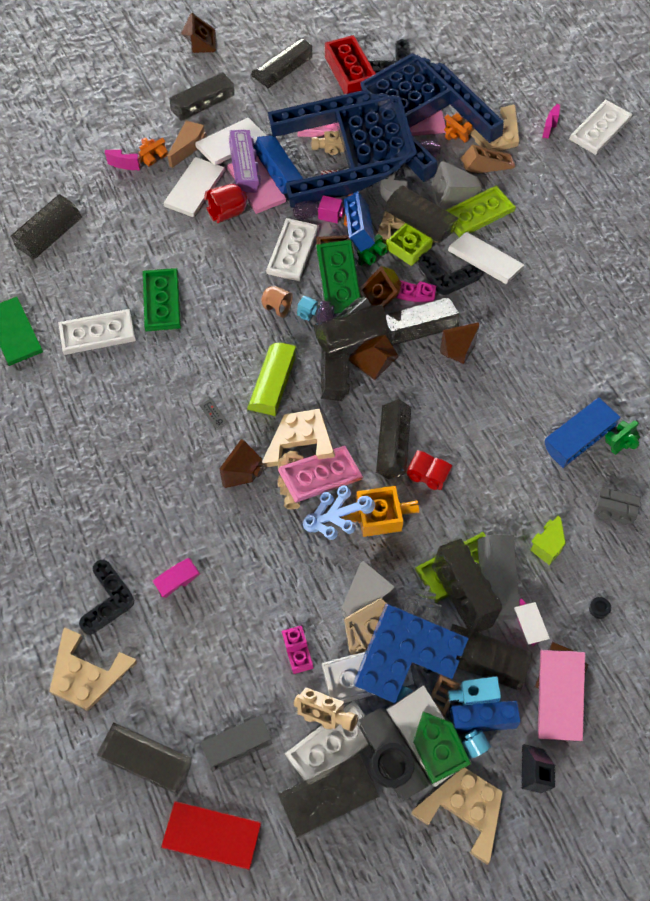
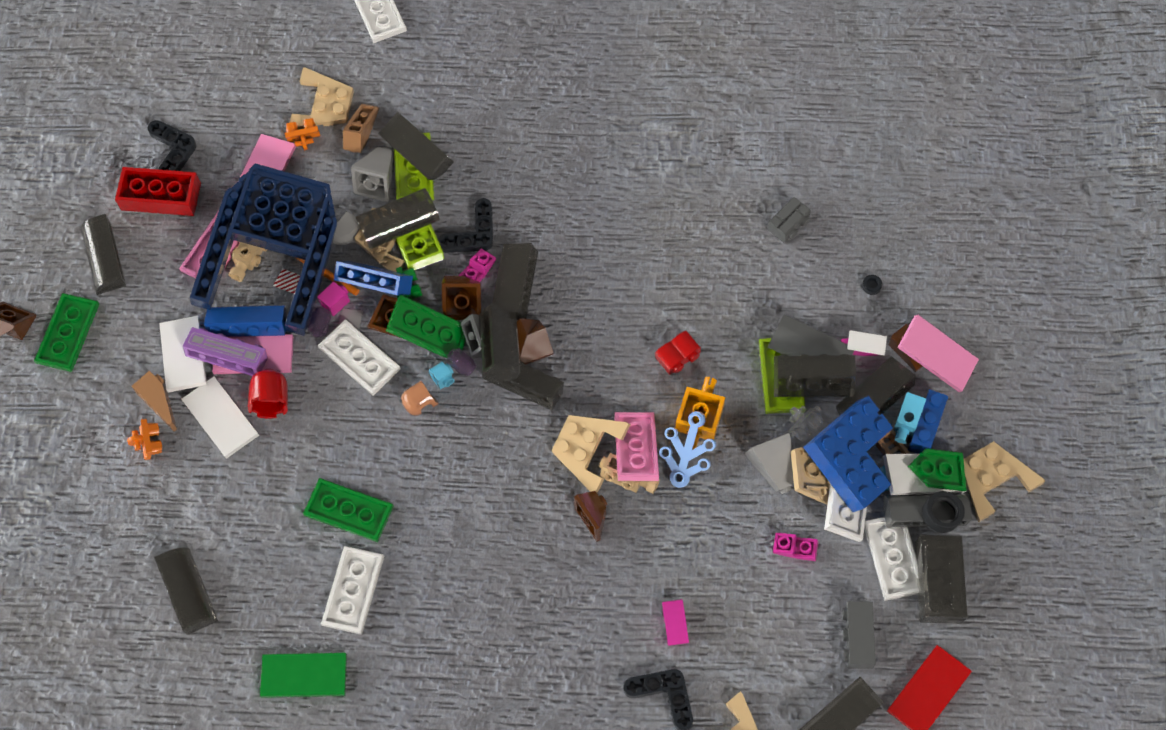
camera: 60 degrees left, 5 degrees up
dark pink slope [105,149,140,170] -> none
clear smoke brick [169,72,235,121] -> none
dark grey sticker [199,399,227,428] -> none
lime brick [247,343,296,416] -> none
tan brick [294,688,358,732] -> none
dark blue wedge [361,53,504,182] -> none
clear smoke brick [376,399,411,480] -> none
clear purple brick [419,140,440,157] -> none
reddish brown slope [440,322,480,364] -> none
white tile [448,232,524,284] -> none
medium azure plate [462,729,491,759] -> none
black slope [522,744,555,793] -> none
lime slope [530,516,565,565] -> none
dark pink slope [542,104,560,138] -> none
blue brick [545,397,621,468] -> none
green hips [605,420,640,455] -> none
none -> green tile [34,293,100,372]
none -> clear smoke brick [378,112,454,180]

